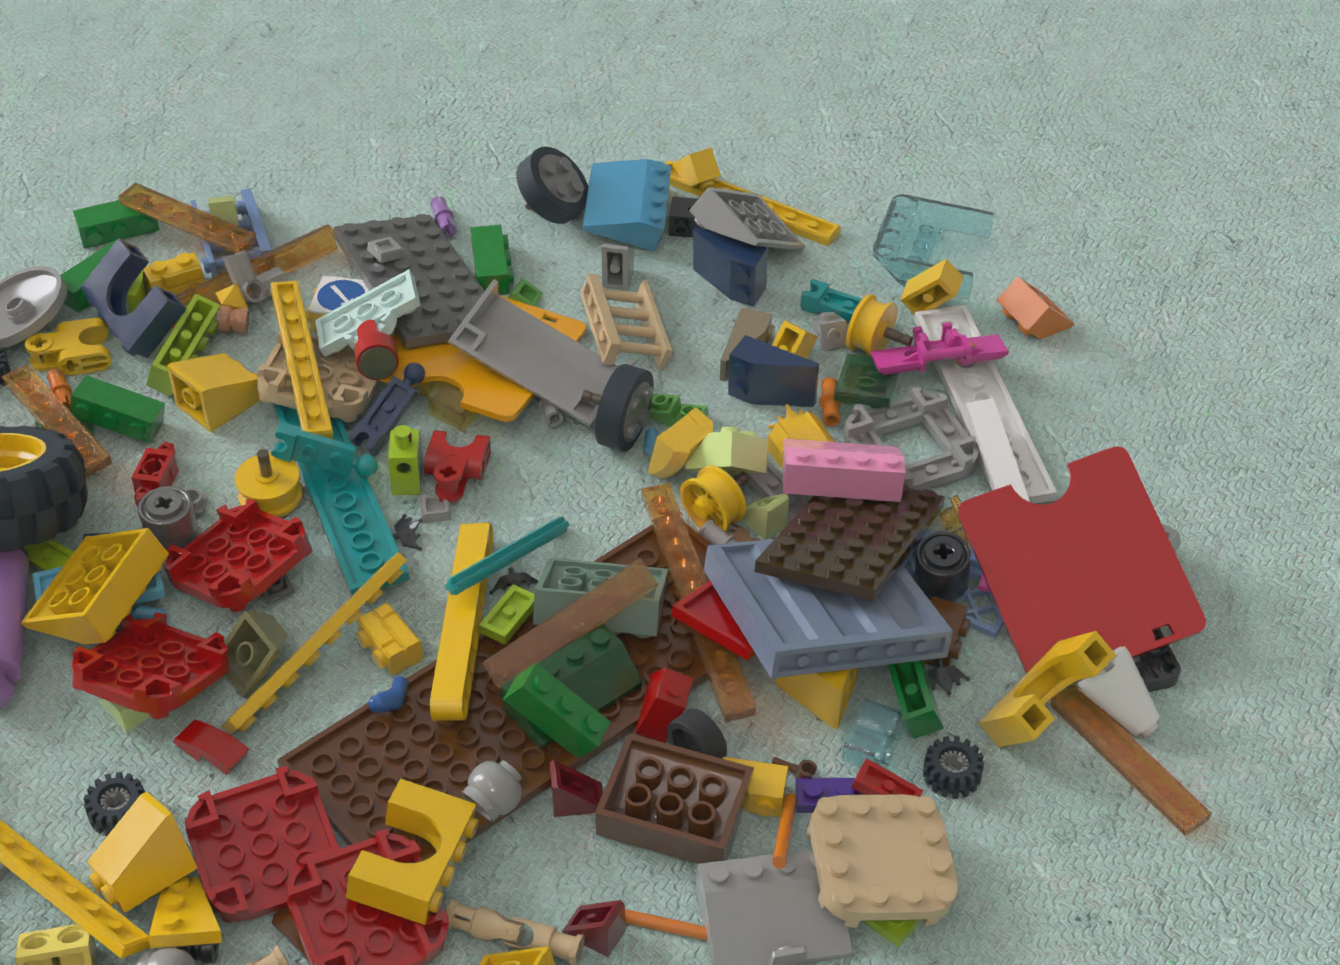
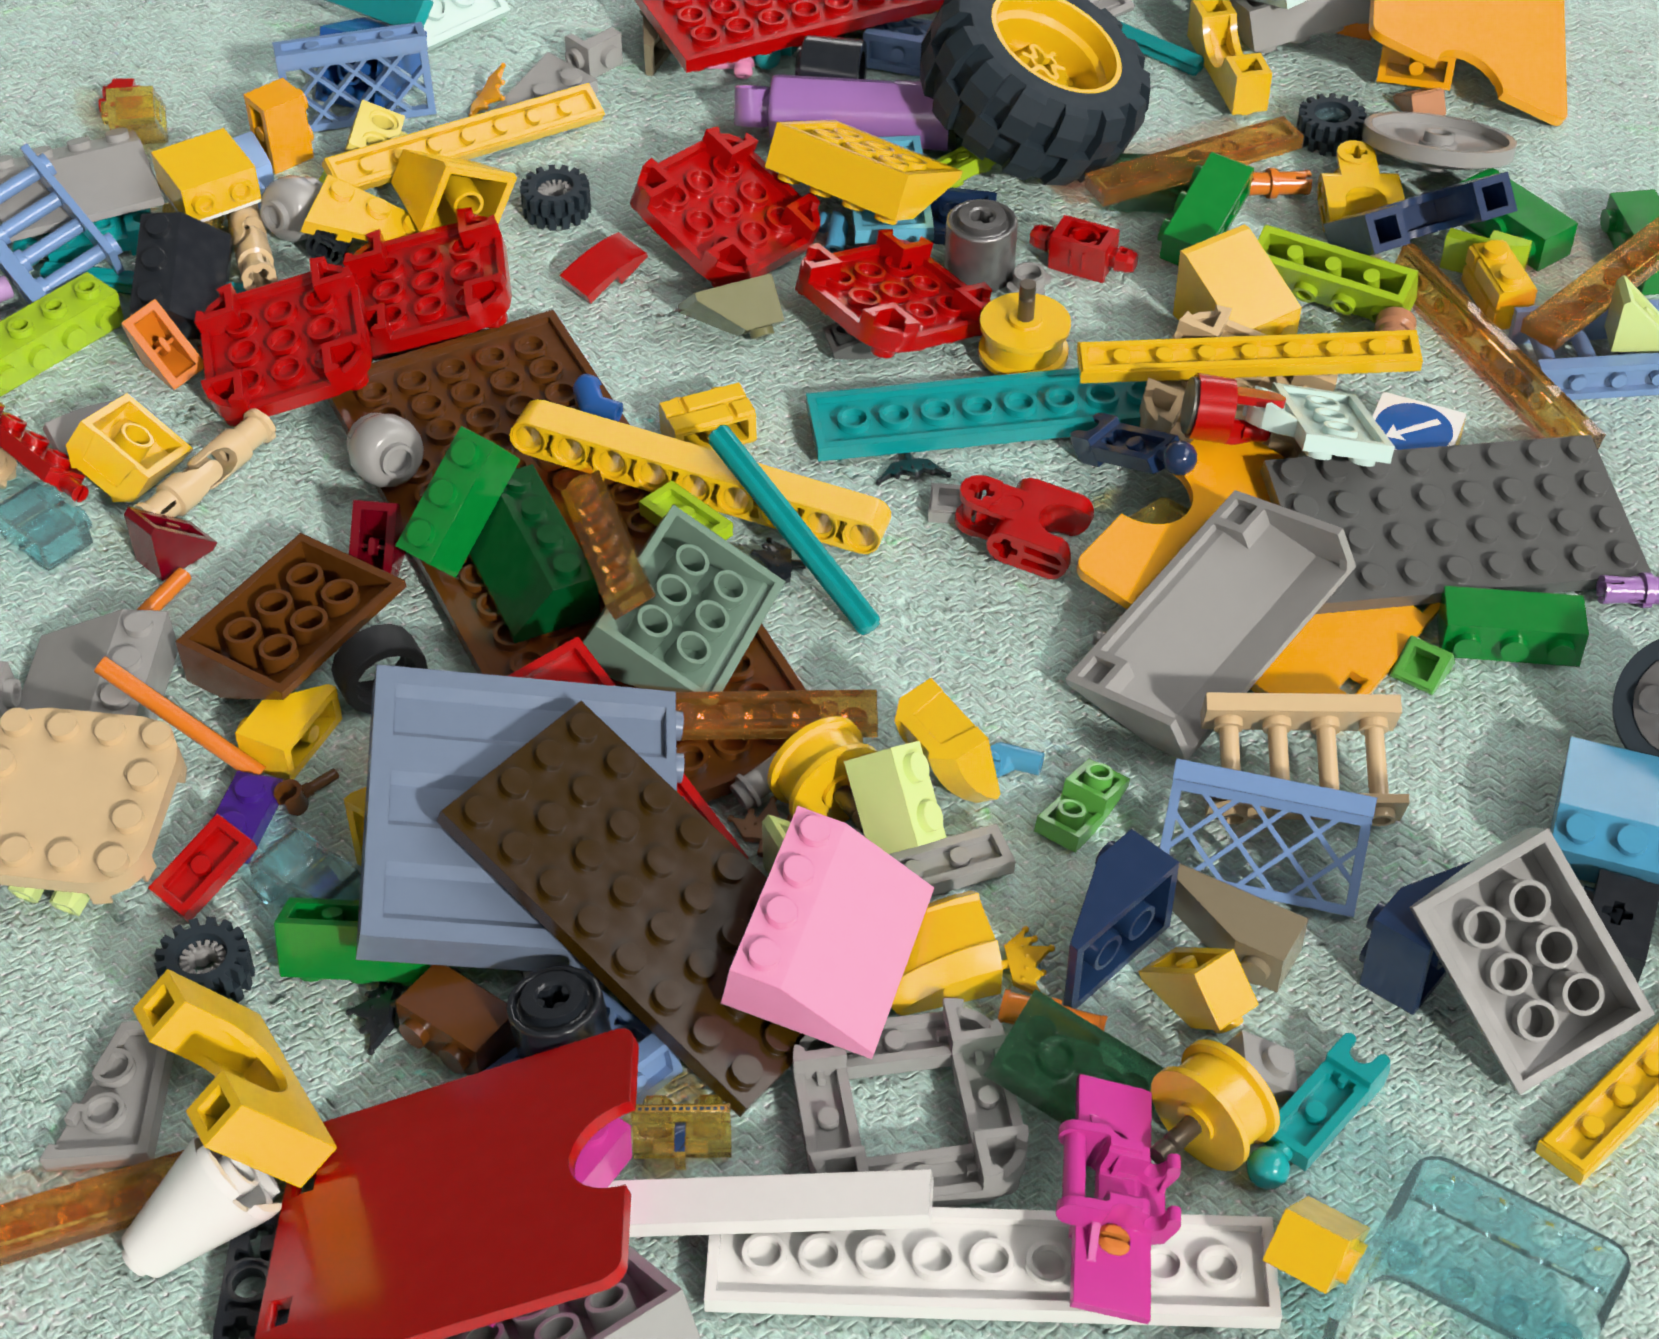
camera: 105 degrees right, 0 degrees up
yellow slope [215,283,248,310] -> none
yellow plate [221,552,407,735] -> none
light grey piece [223,250,288,304] -> none
teal plate [271,423,378,477] -> none
yellow arch [346,779,479,925] -> none
light grey tile [367,237,404,263] -> none
lime torso [388,425,423,495] -> none
black wheel [581,363,654,452] -> none
light grey slope [601,244,634,290] -> none
red slope [635,667,693,743] -> none
none -> light grey wing [39,1021,175,1172]
none -> medium blue fence [1160,758,1377,917]

